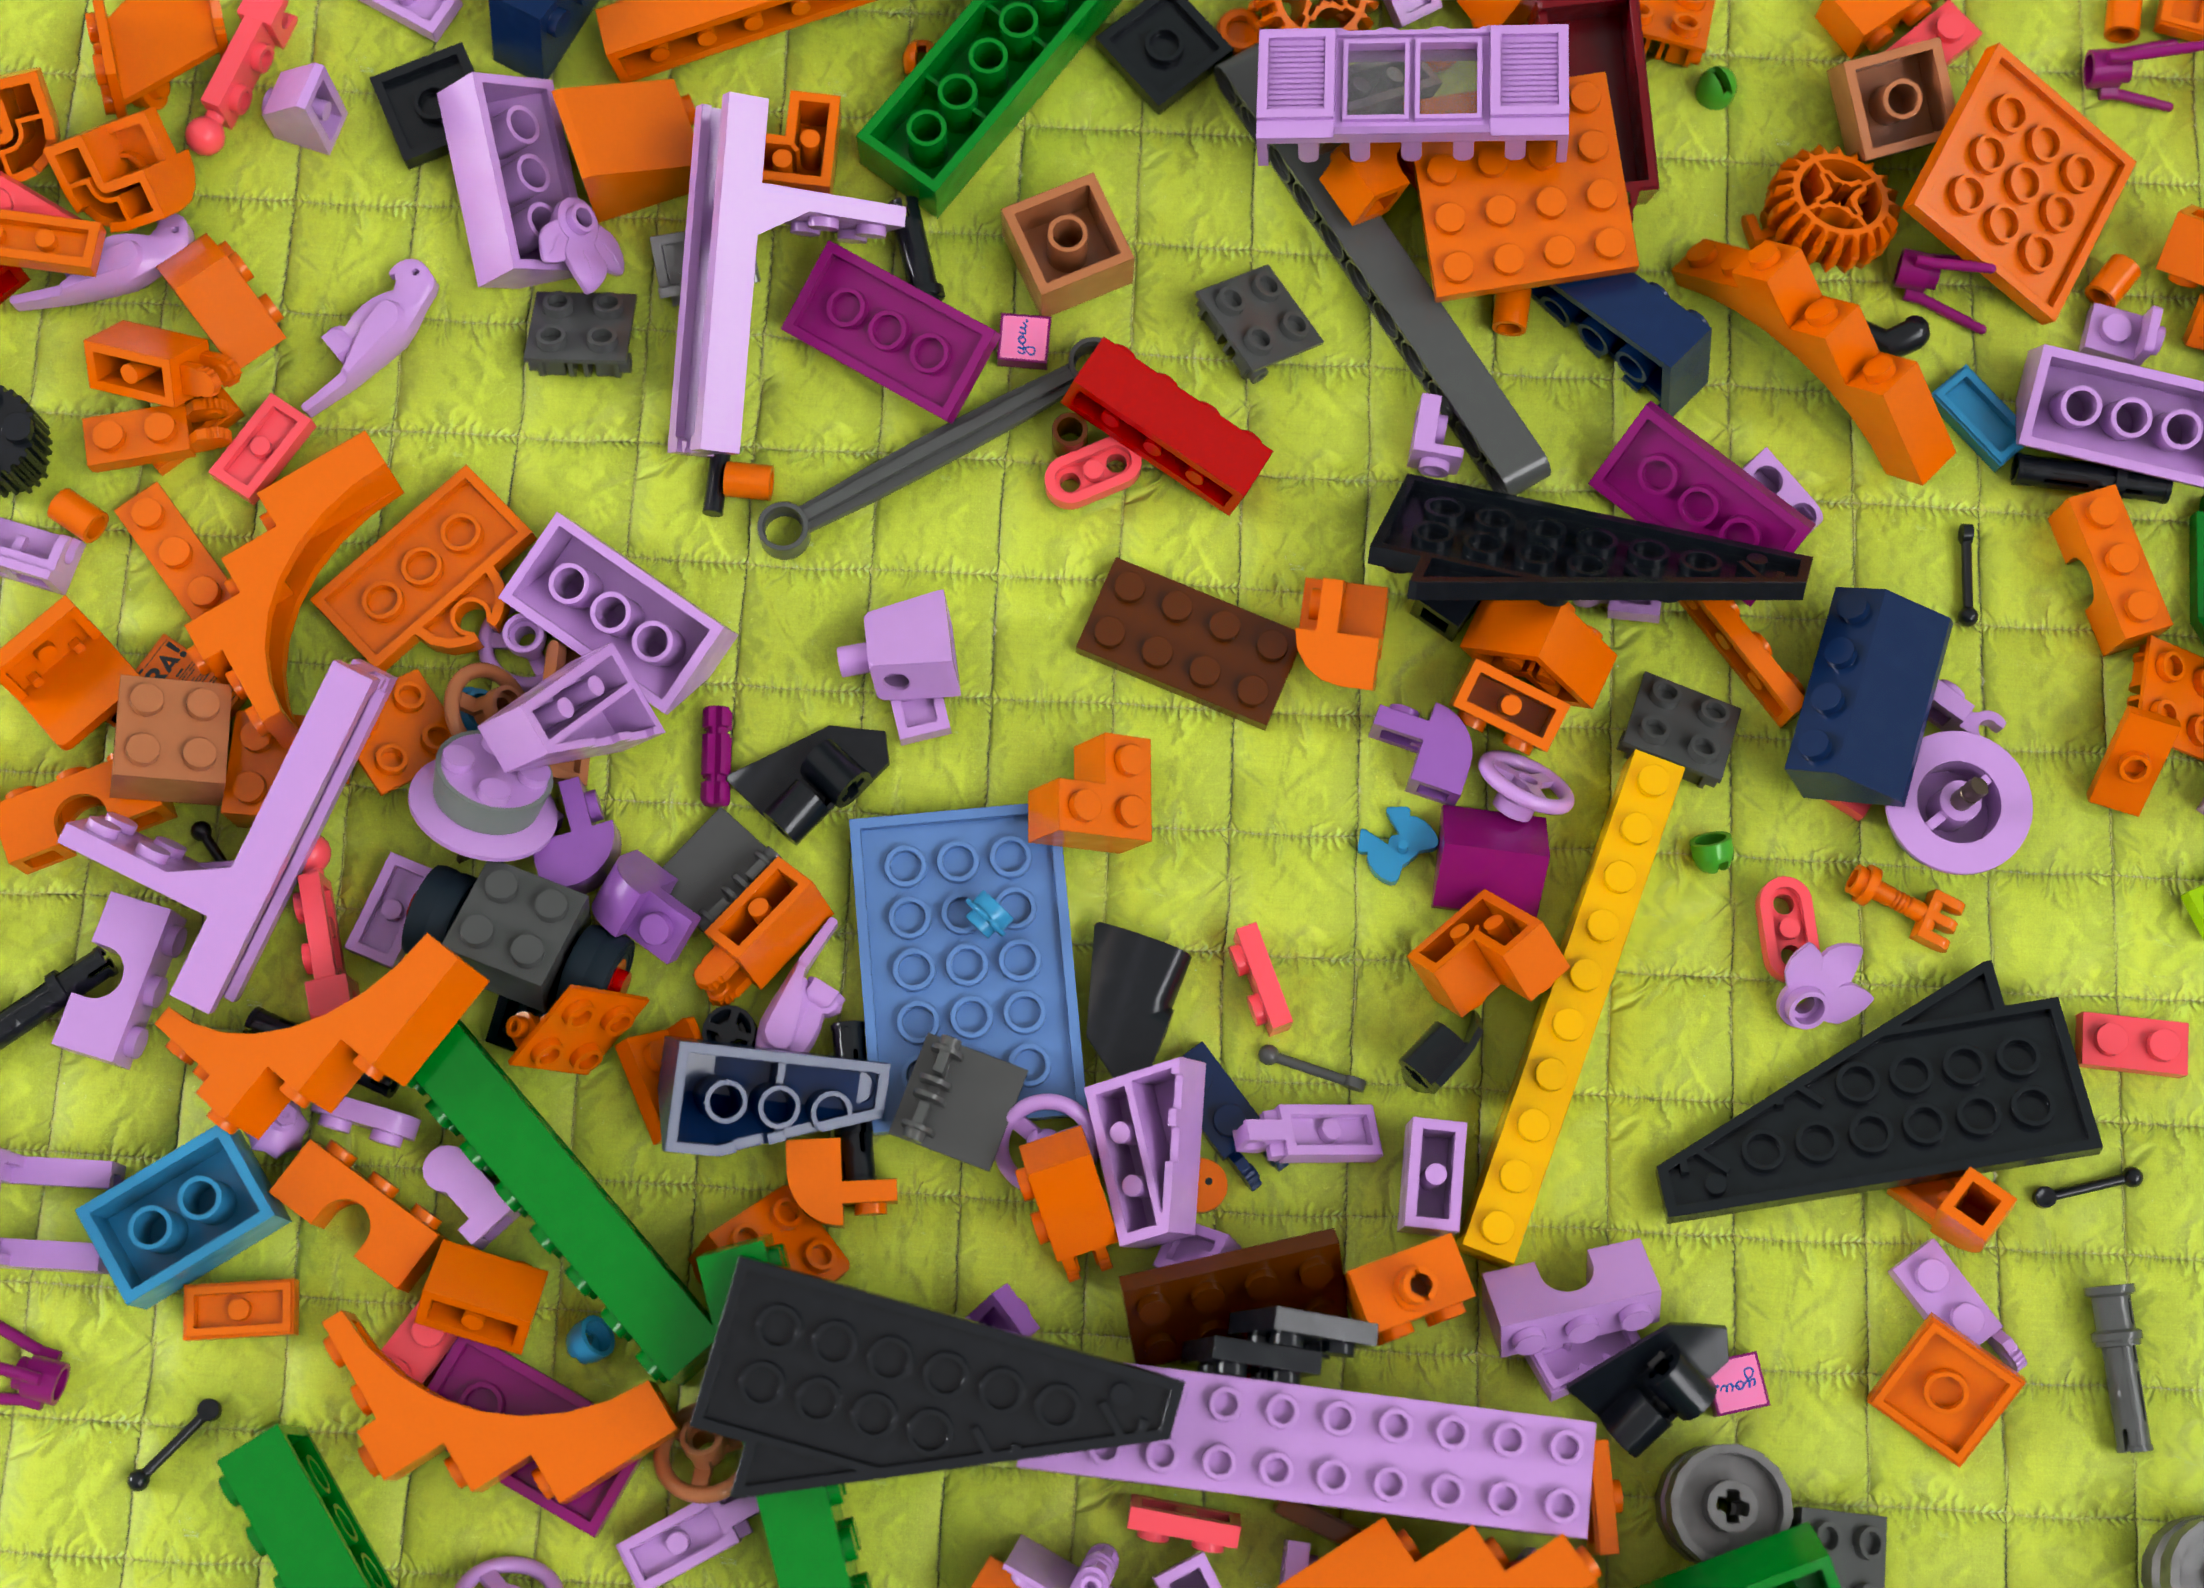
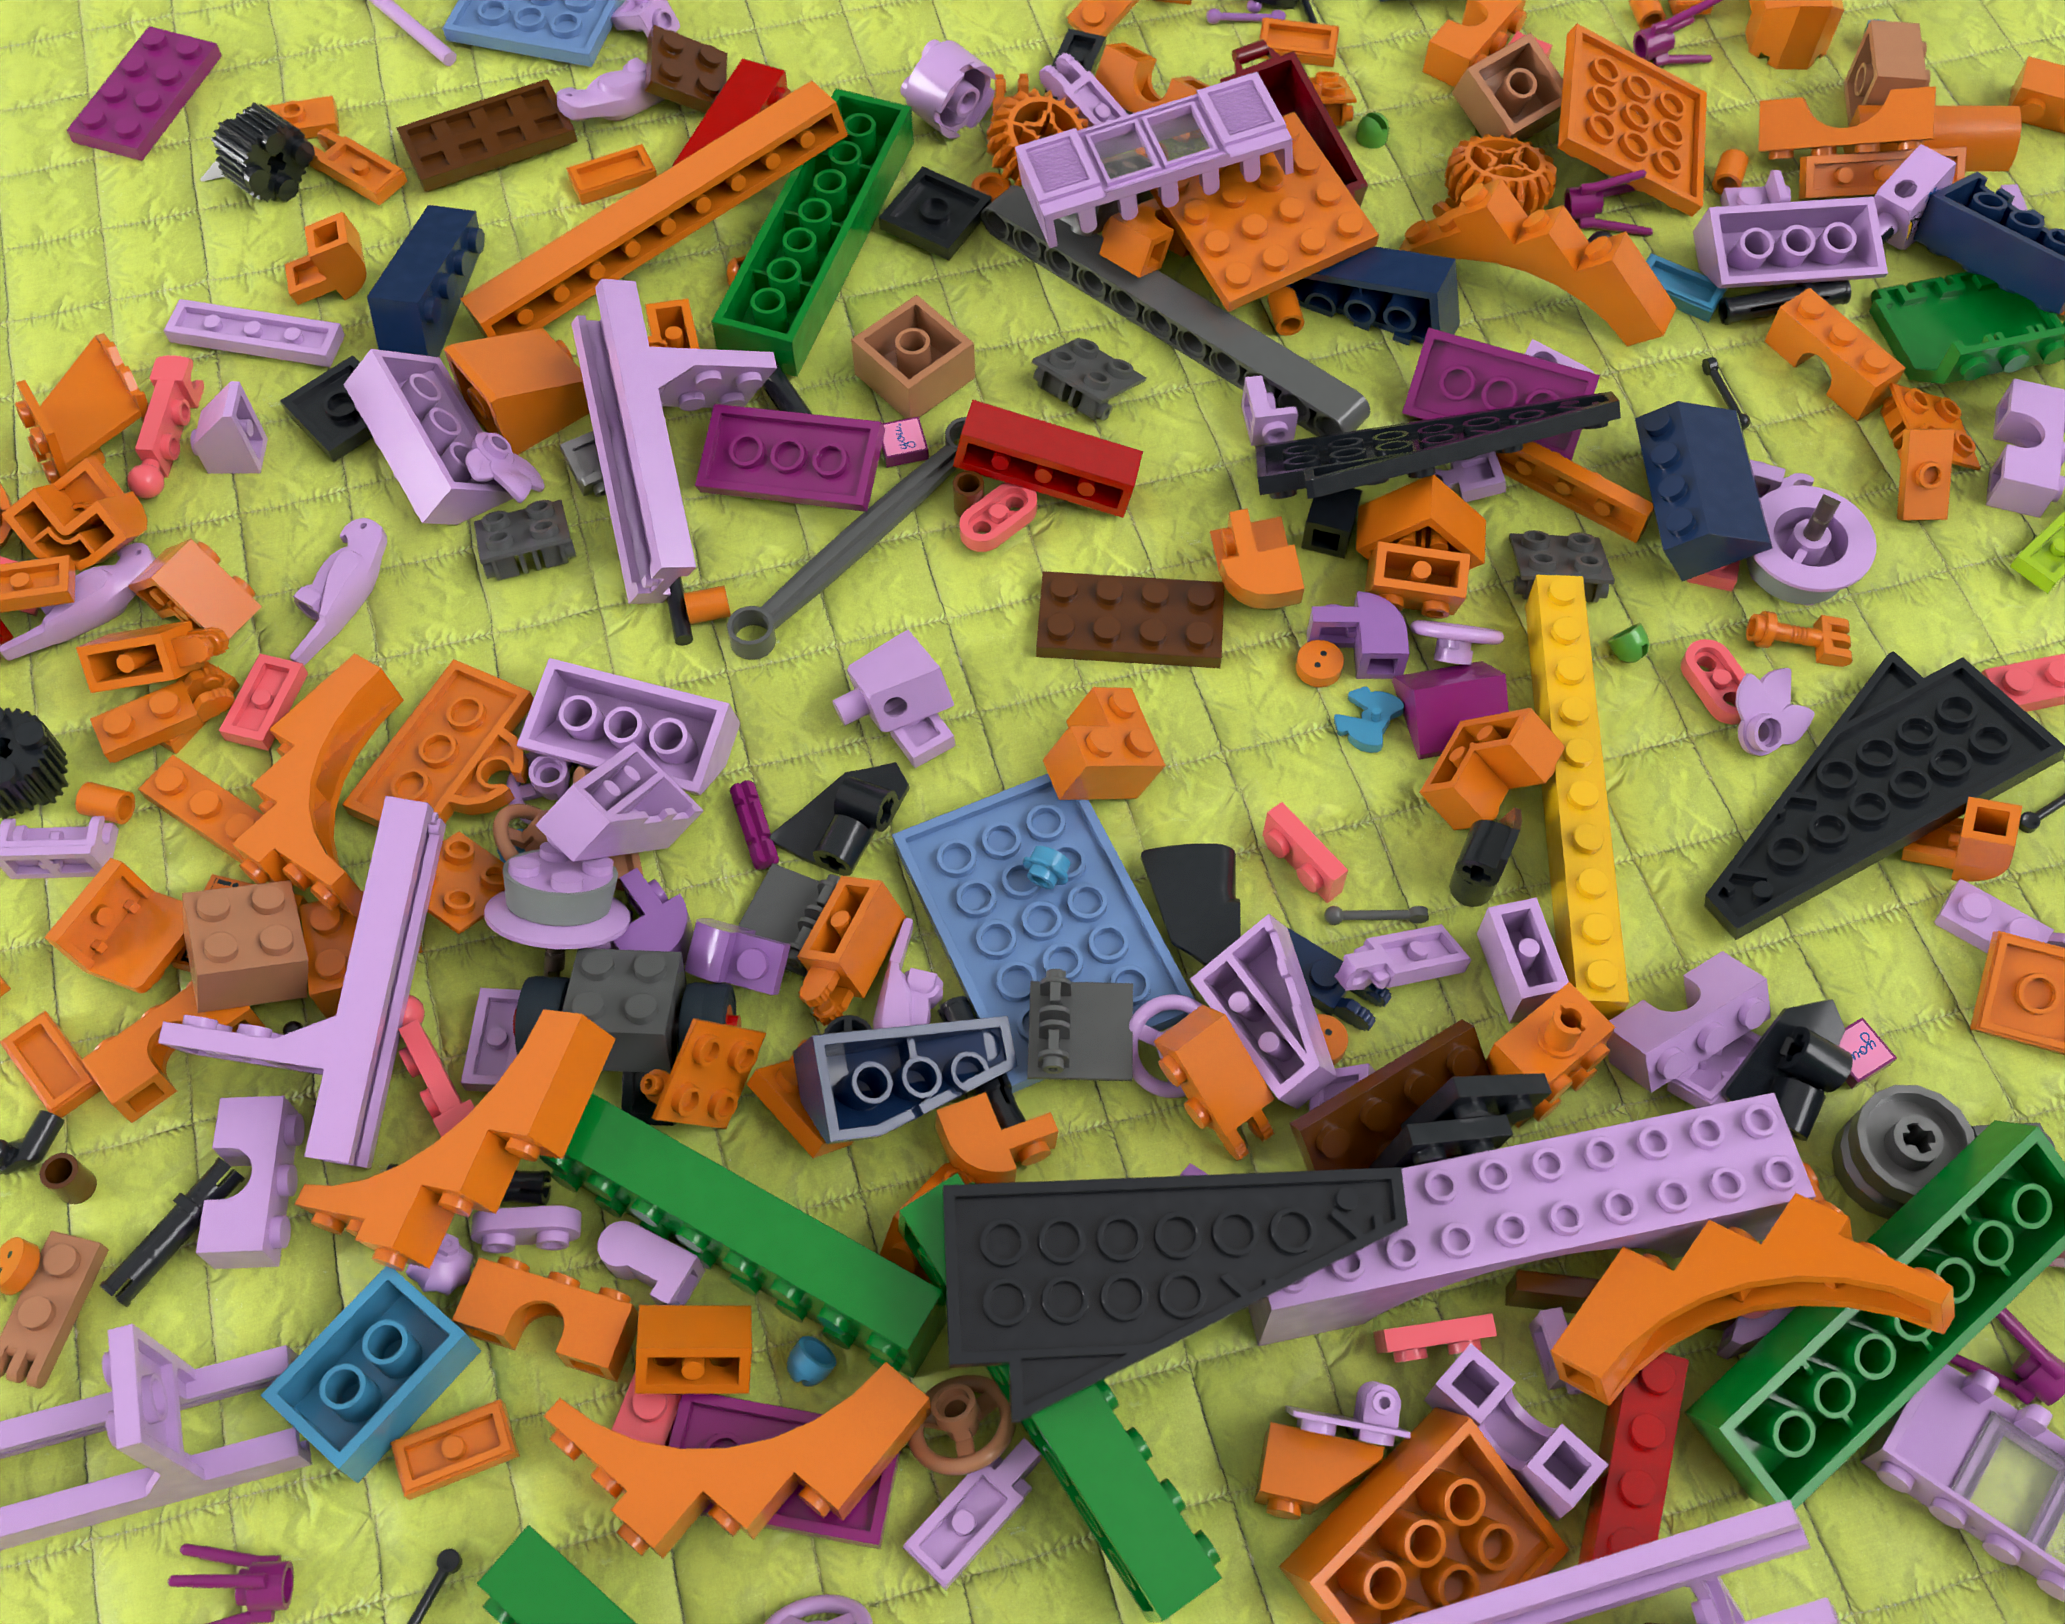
camera: 15 degrees left, 15 degrees down
none -> orange tile [1296,640,1344,687]

